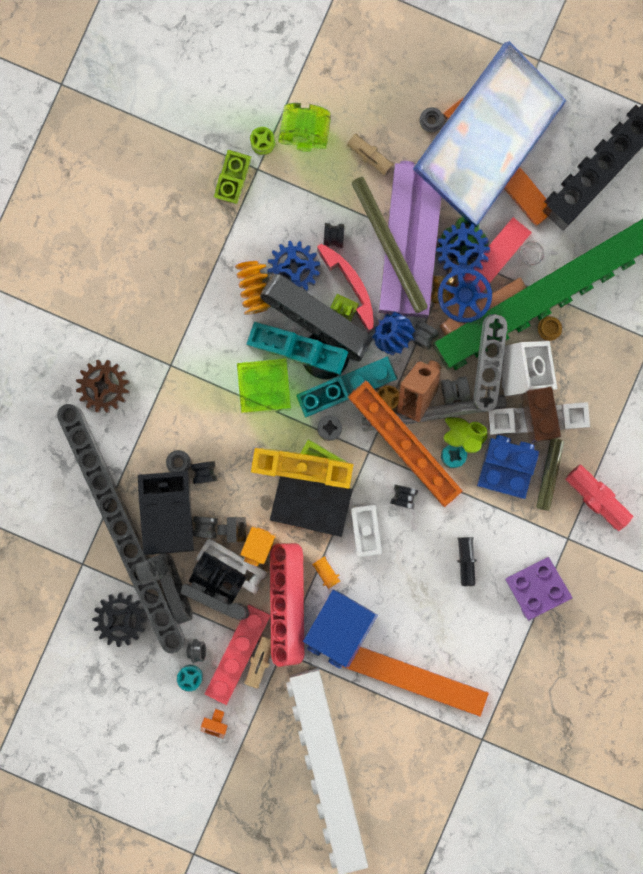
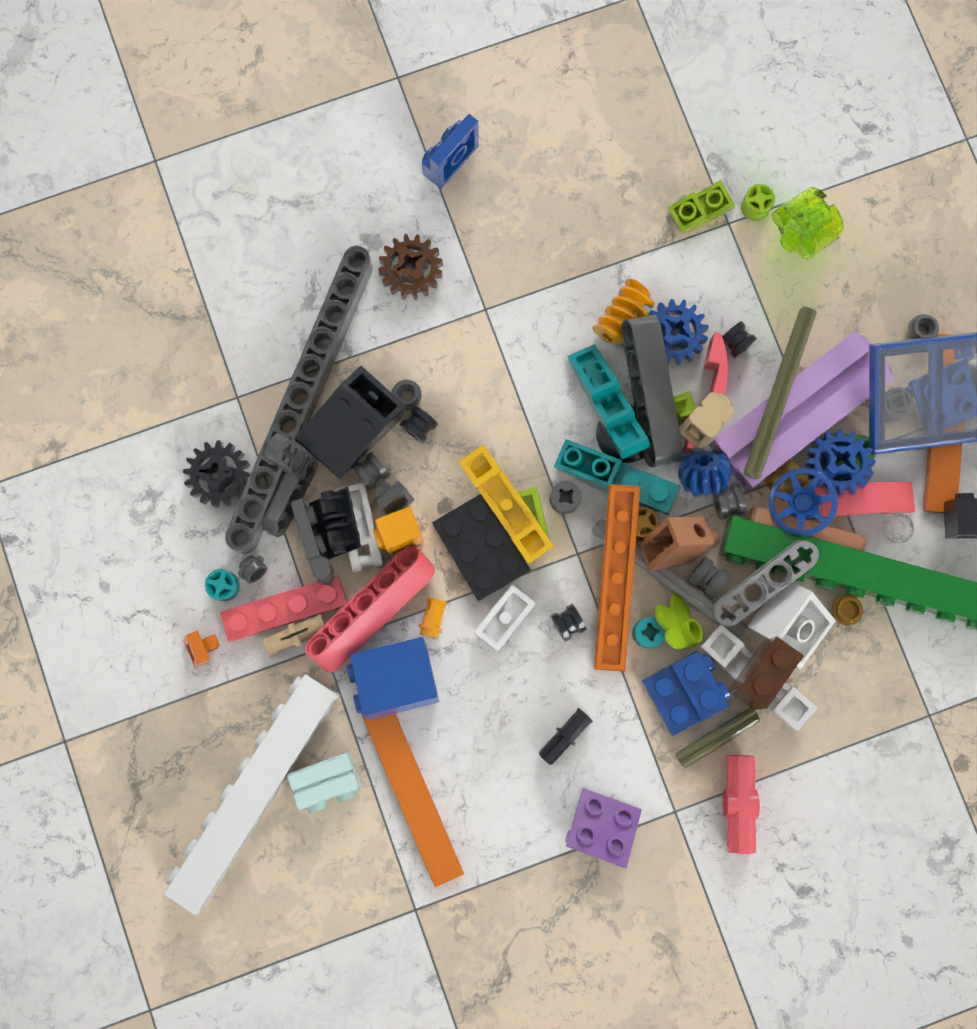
camera: 50 degrees right, 5 degrees down
clear neon green brick [237,359,291,415] -> none
tan pin [346,133,394,176] -> none
none -> light aqua brick [287,751,362,814]
none -> blue plate [422,114,479,189]
none -> tan brick [679,392,735,449]

